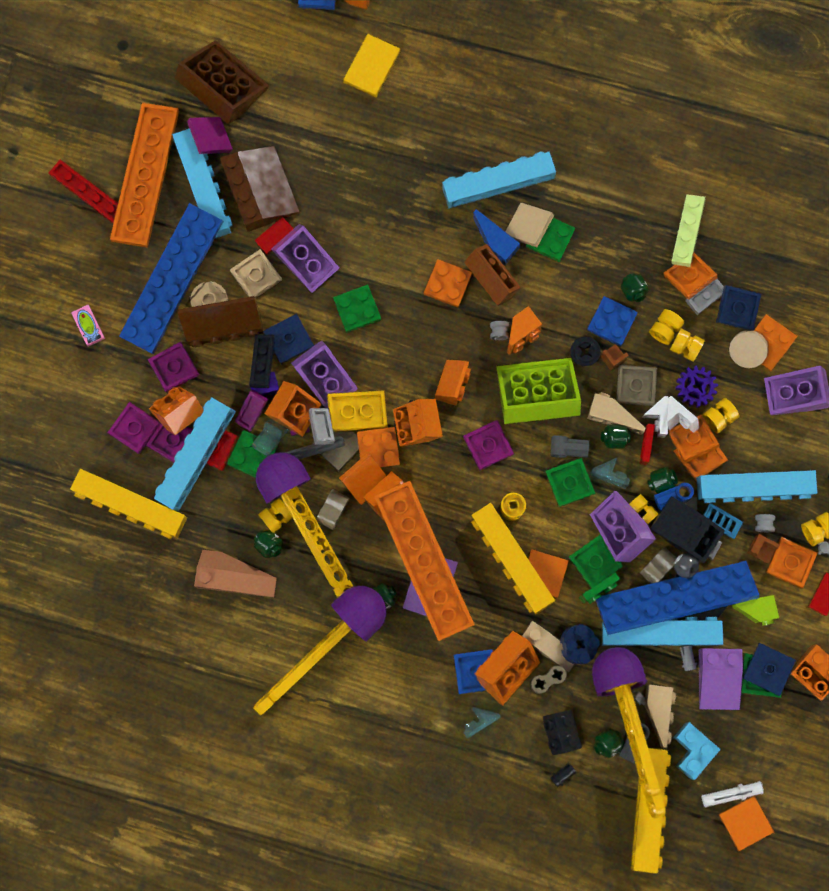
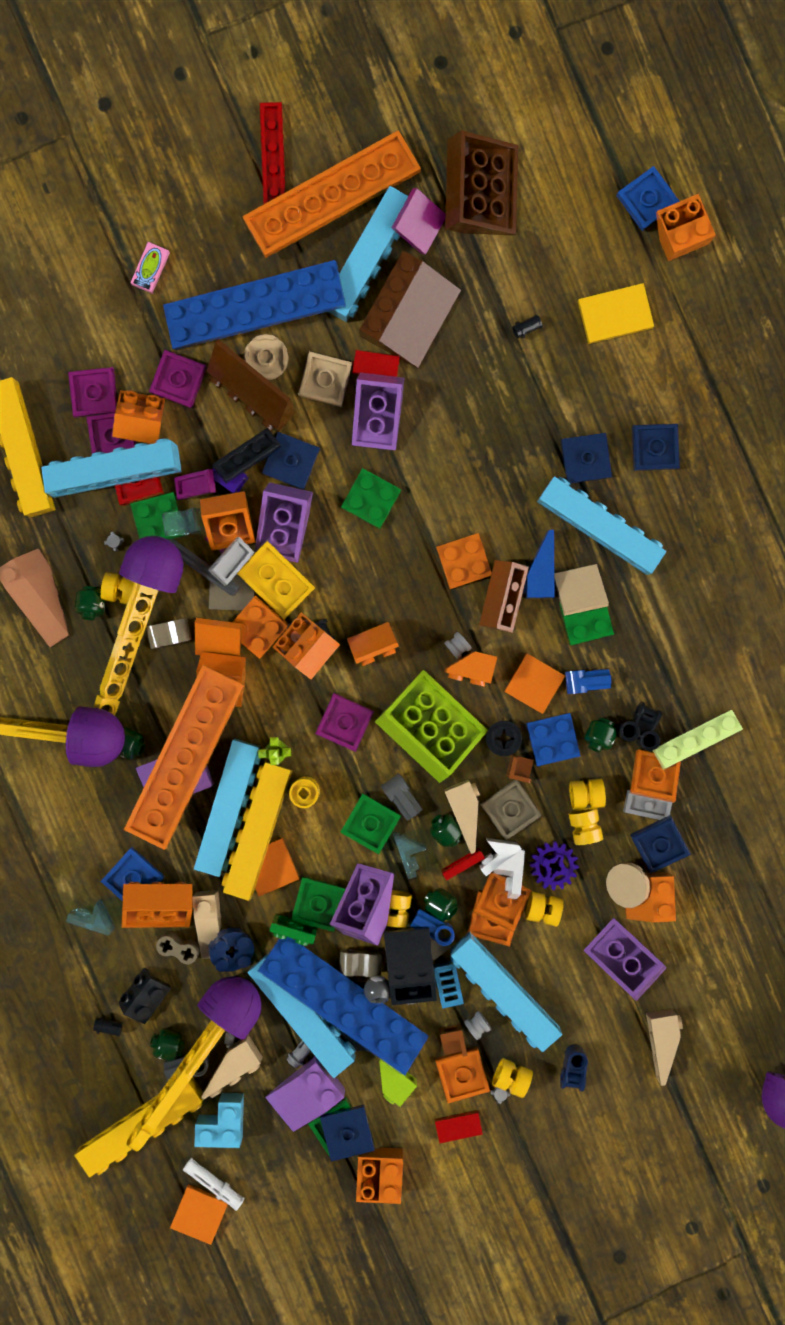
camera: 50 degrees right, 10 degrees up
none -> light grey piece [104,532,124,551]
none -> medium azure brick [194,738,261,877]
none -> lime rock [258,737,291,765]
none -> orange tile [504,653,565,714]
none -> black pin [512,314,542,339]
none -> dark blue plate [561,433,612,484]
none -> blue piece [565,669,611,694]
none -> black piece [616,701,662,751]
none -> dark blue plate [632,424,680,471]

